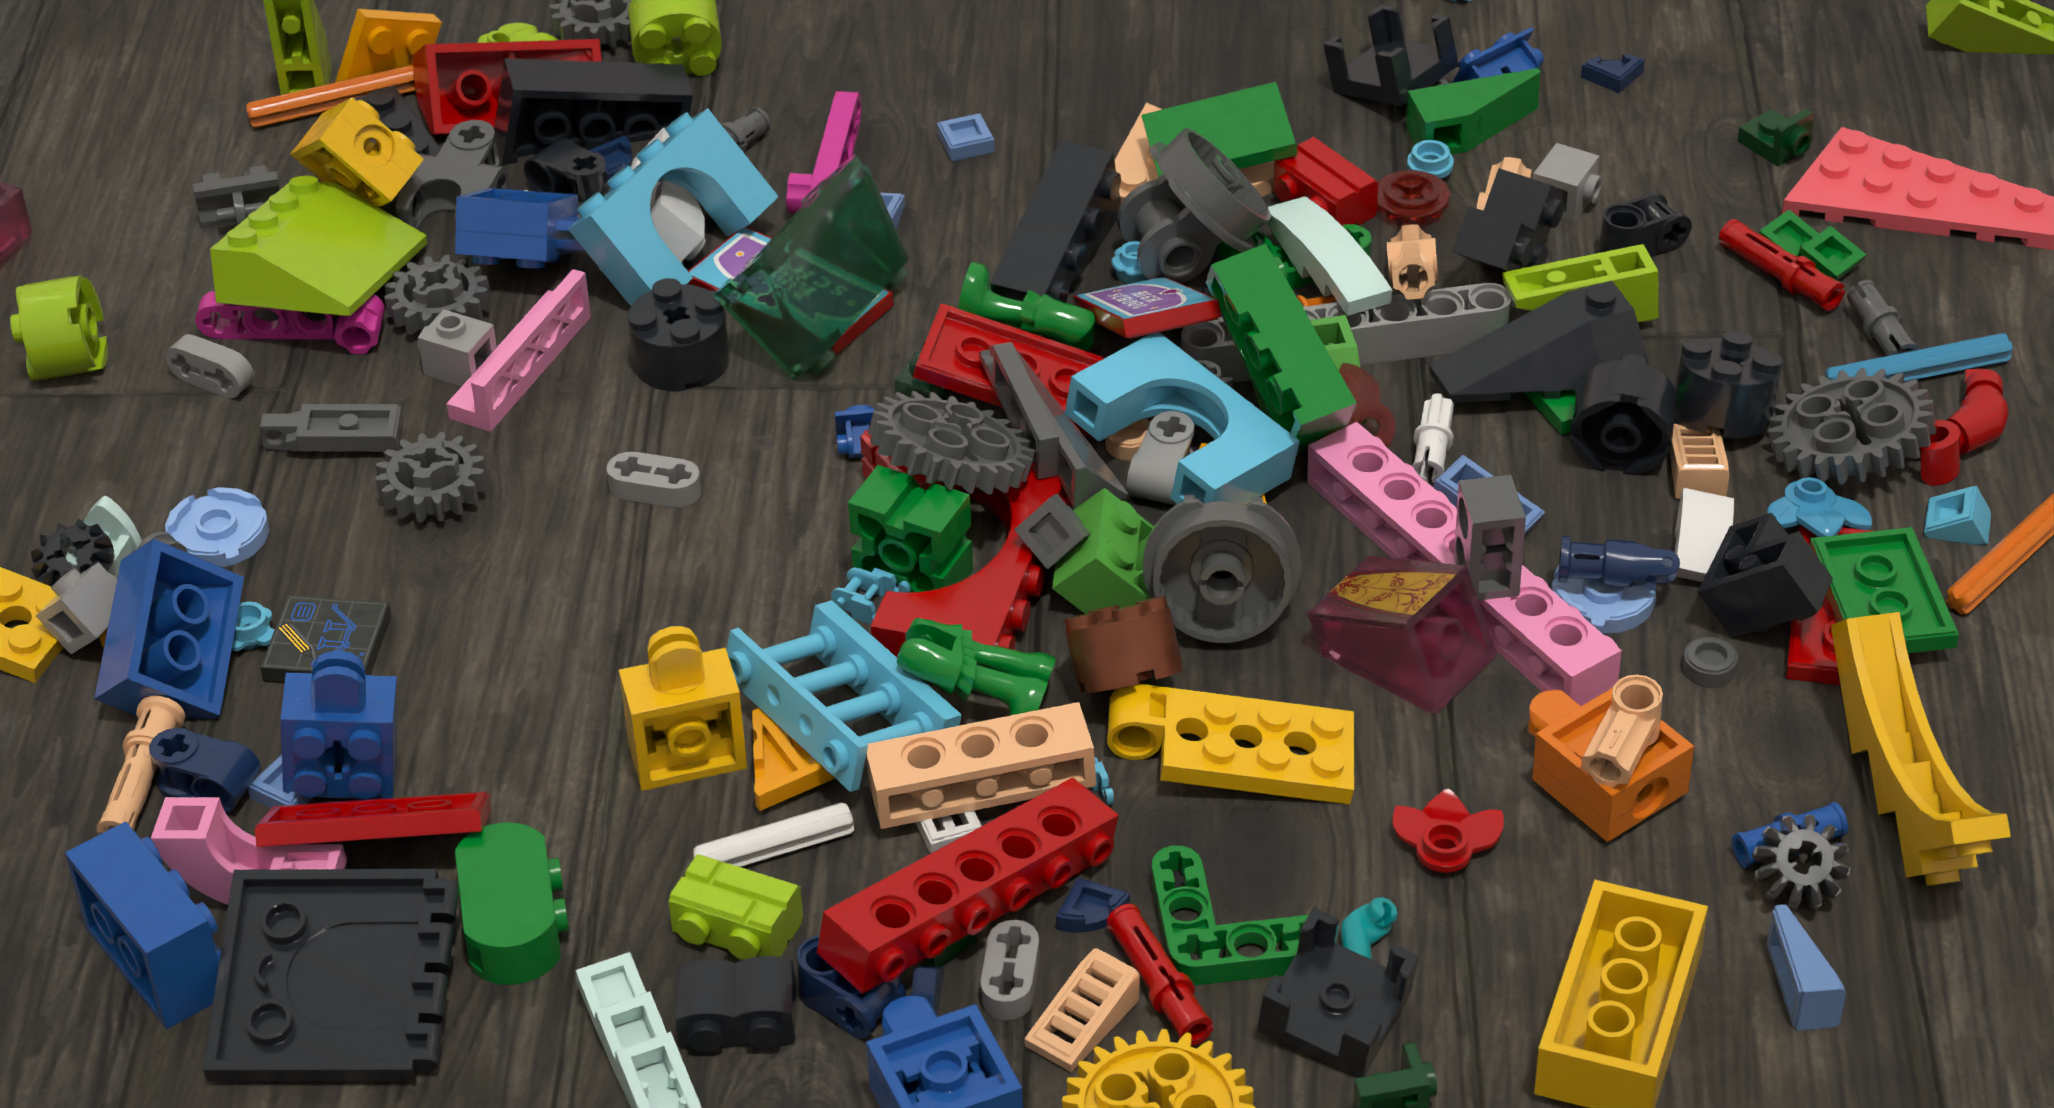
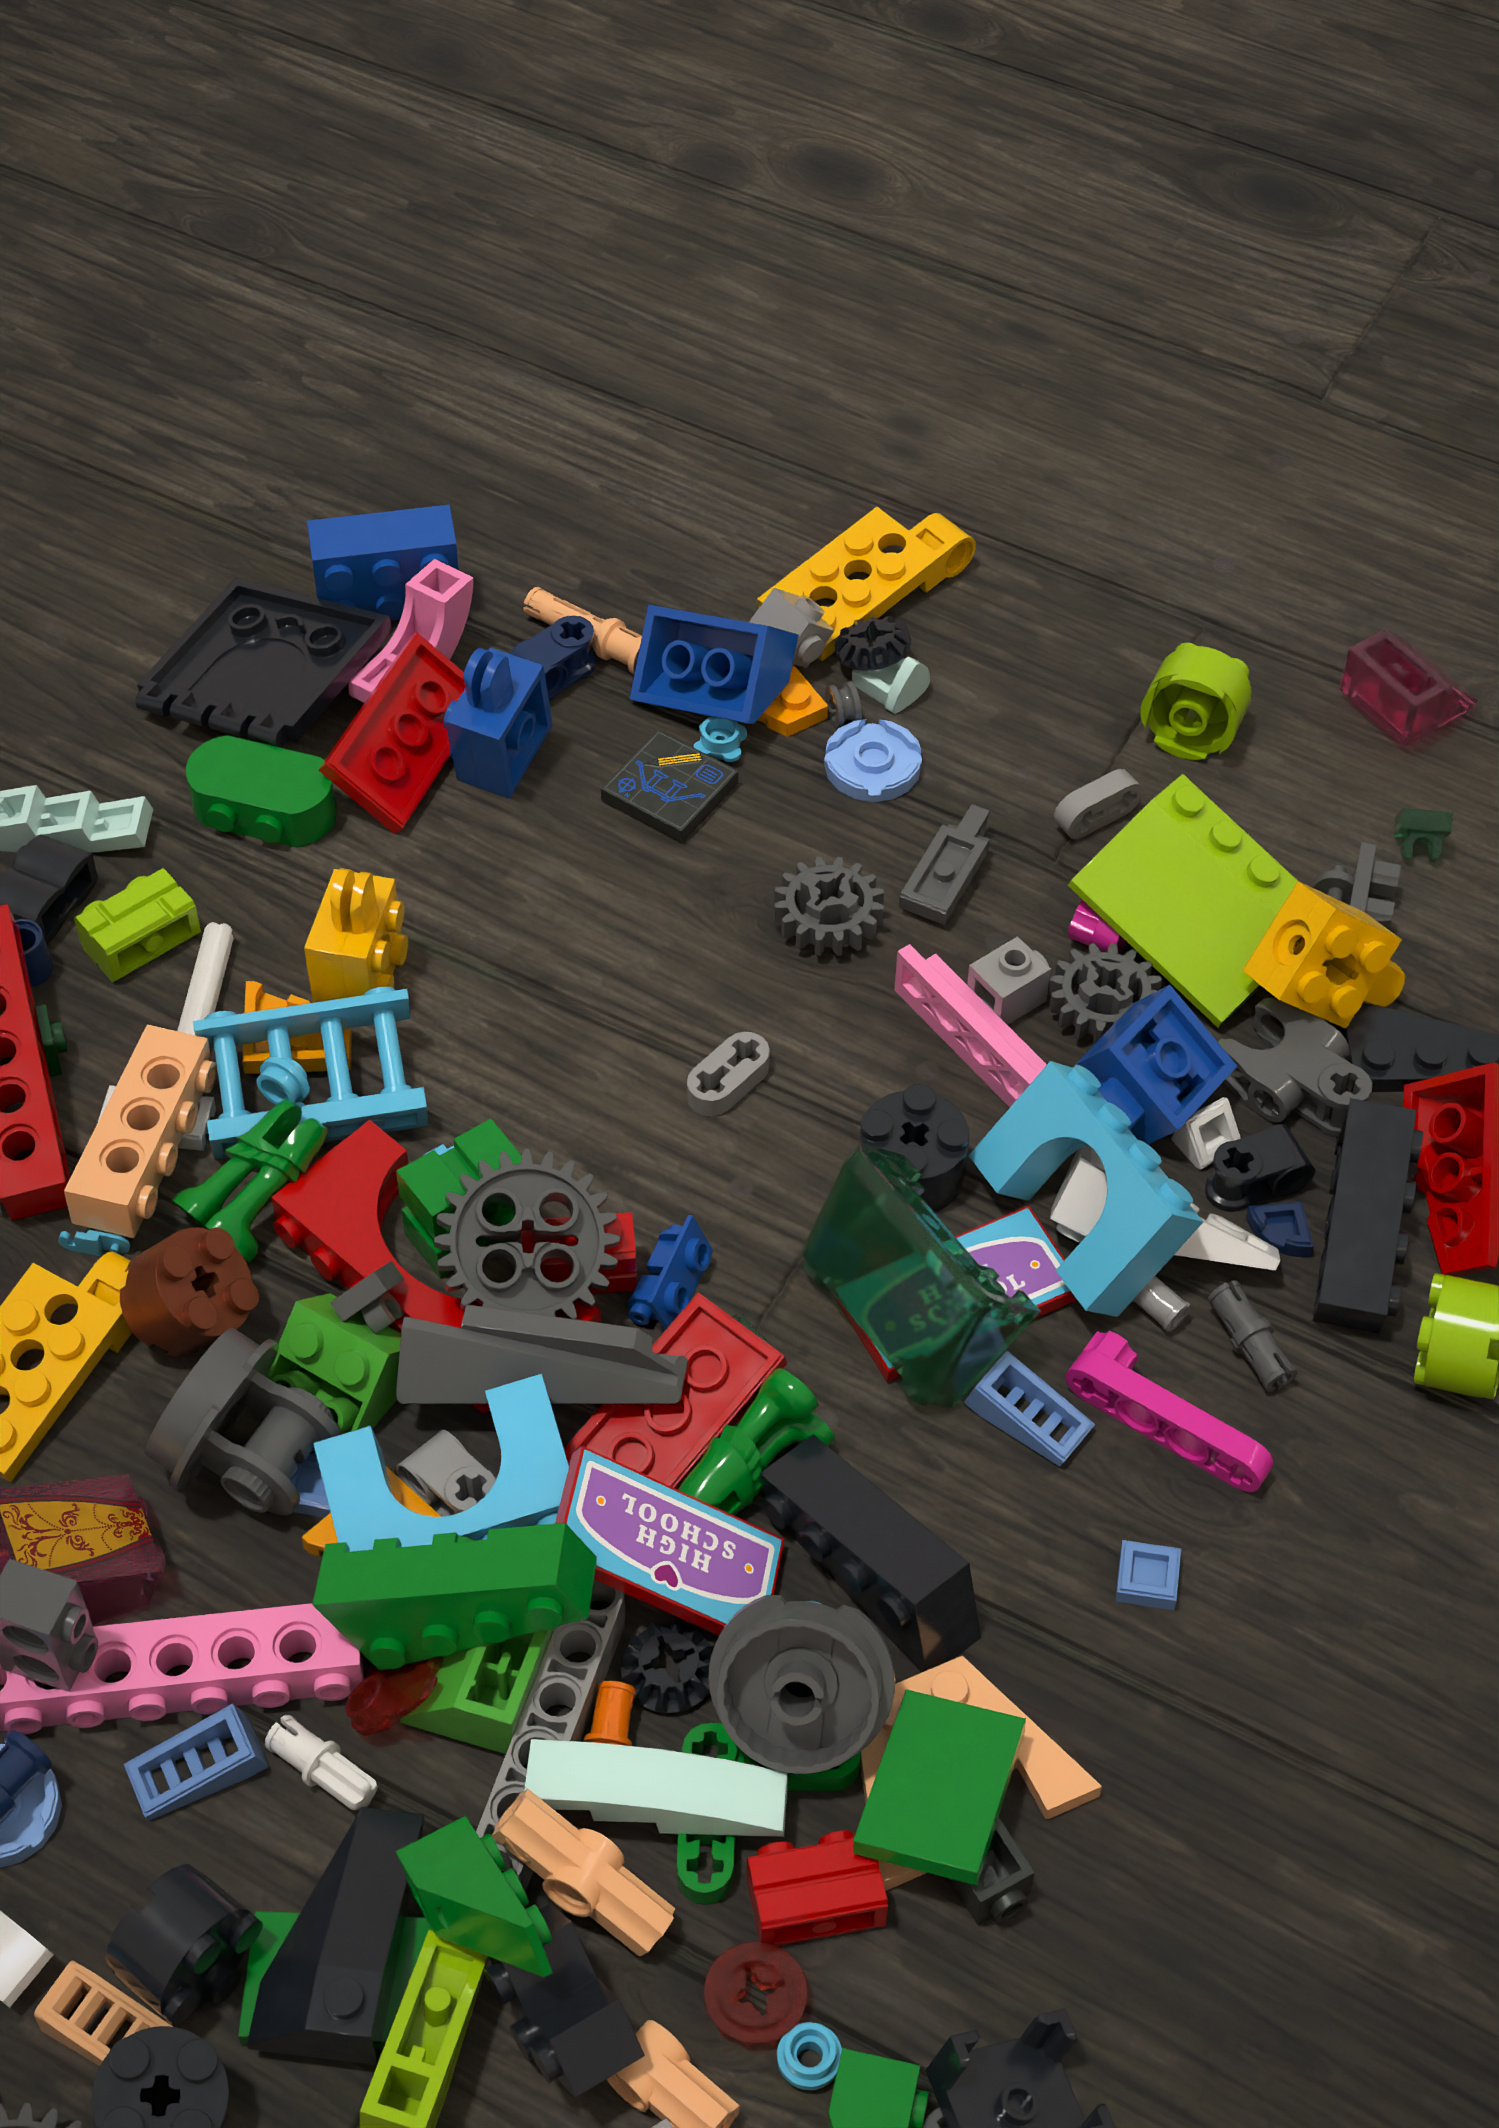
camera: 115 degrees right, 10 degrees up
none -> medium azure plate [257,1057,310,1105]
none -> green slope [395,1816,553,1977]
none -> clear green tile [1393,808,1453,862]

